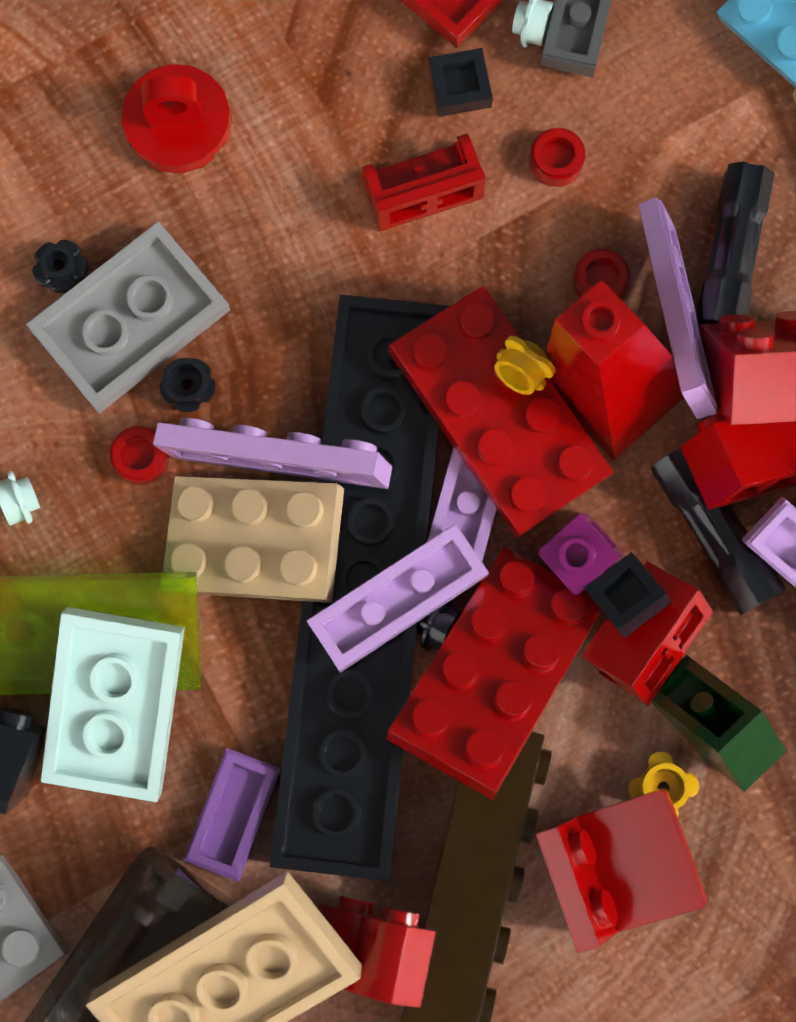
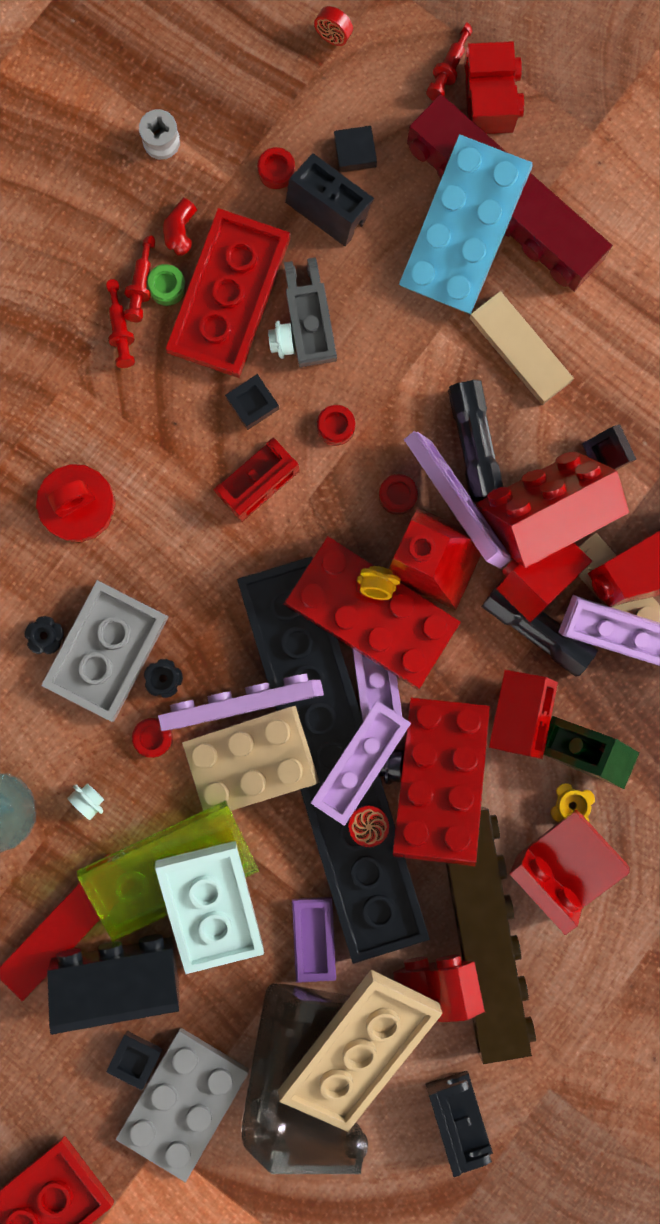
camera: 30 degrees left, 5 degrees up
magenta bracket [539,513,625,594] -> none
black plate [584,552,671,638] -> none
none -> tile [348,805,389,847]

